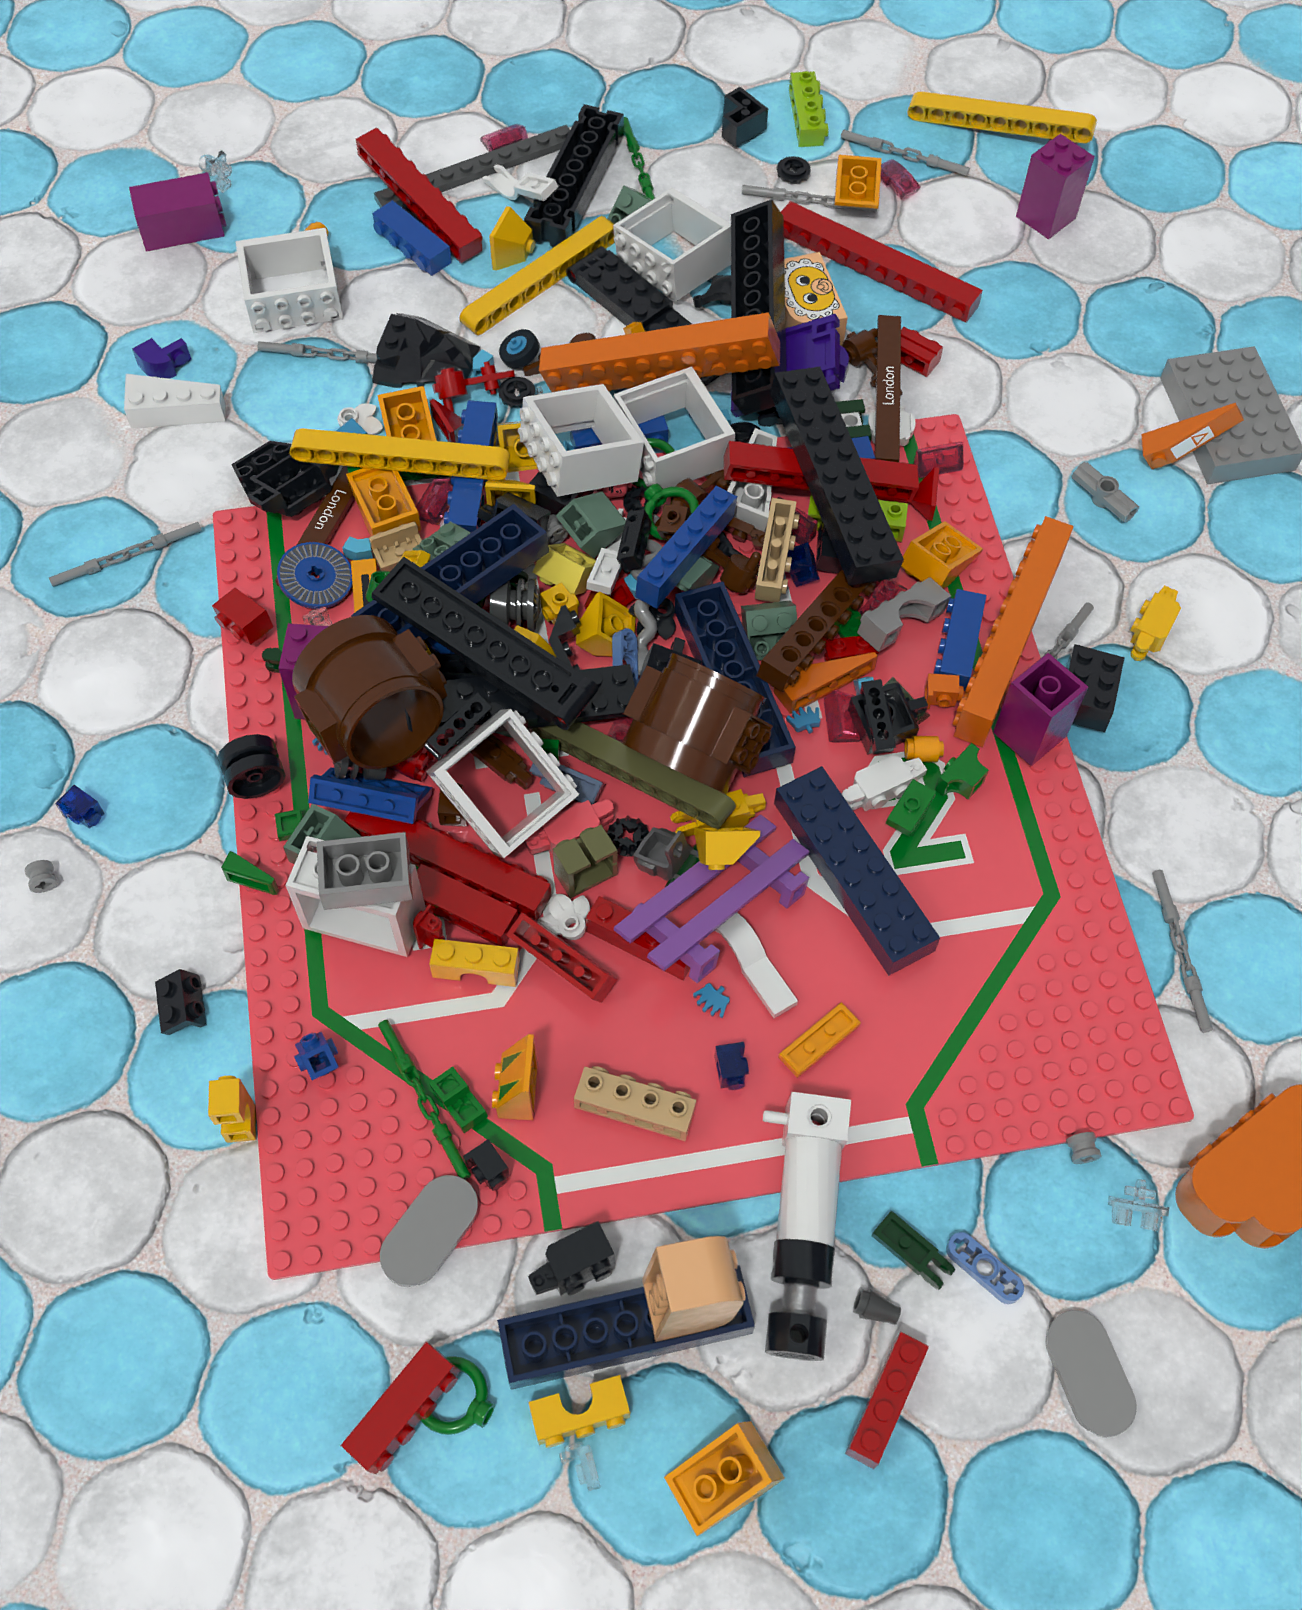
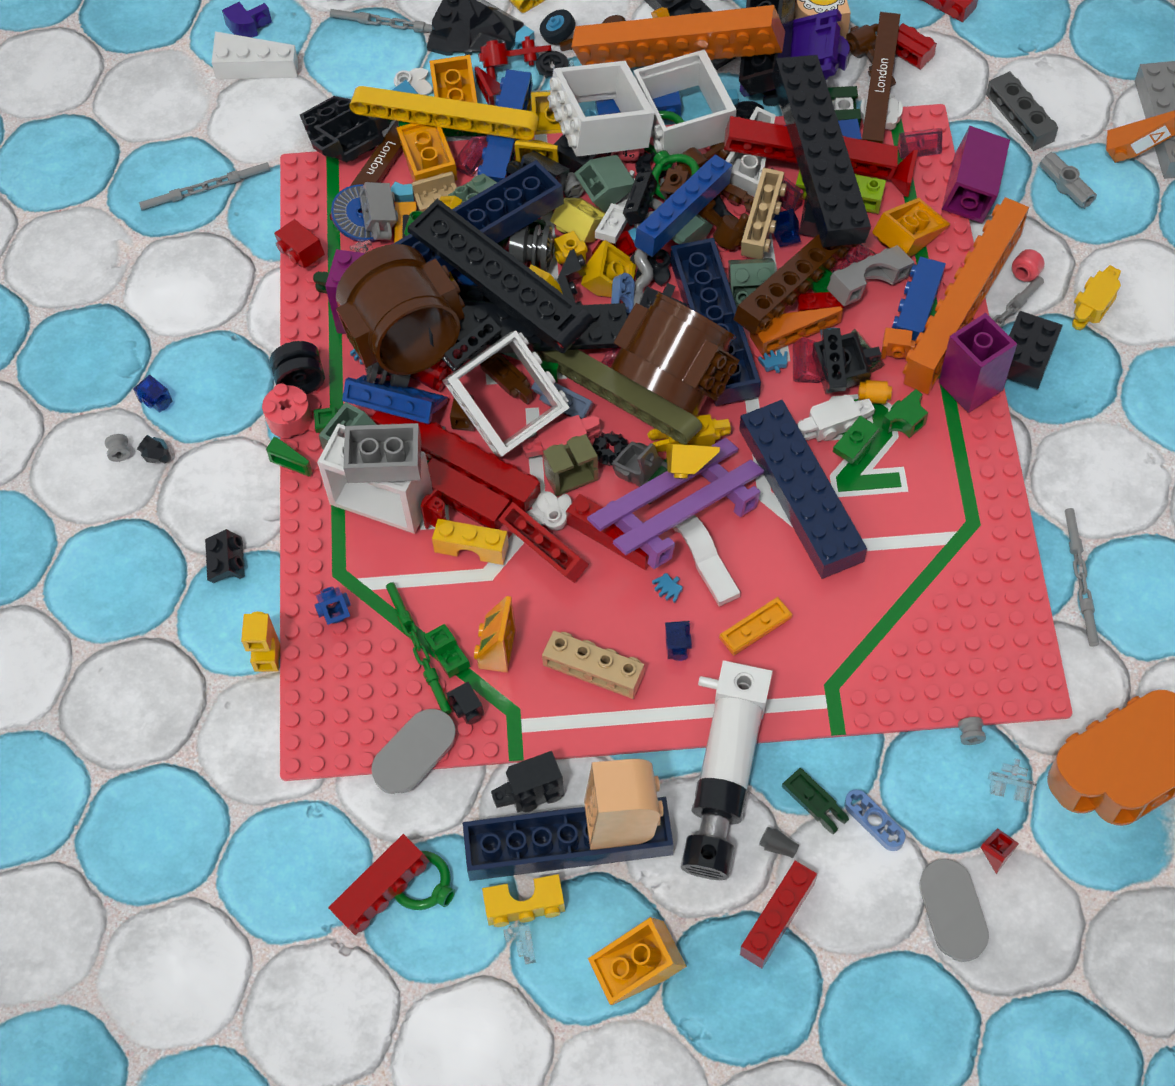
camera: 10 degrees right, 0 degrees up
none -> black rock [137,435,171,463]
none -> coral brick [262,383,312,438]
none -> light grey brick [359,182,398,240]
none -> magenta brick [942,126,1010,223]
none -> red slope [981,828,1019,874]
none -> dark grey brick [986,71,1058,151]
none -> coral head [1012,249,1045,282]

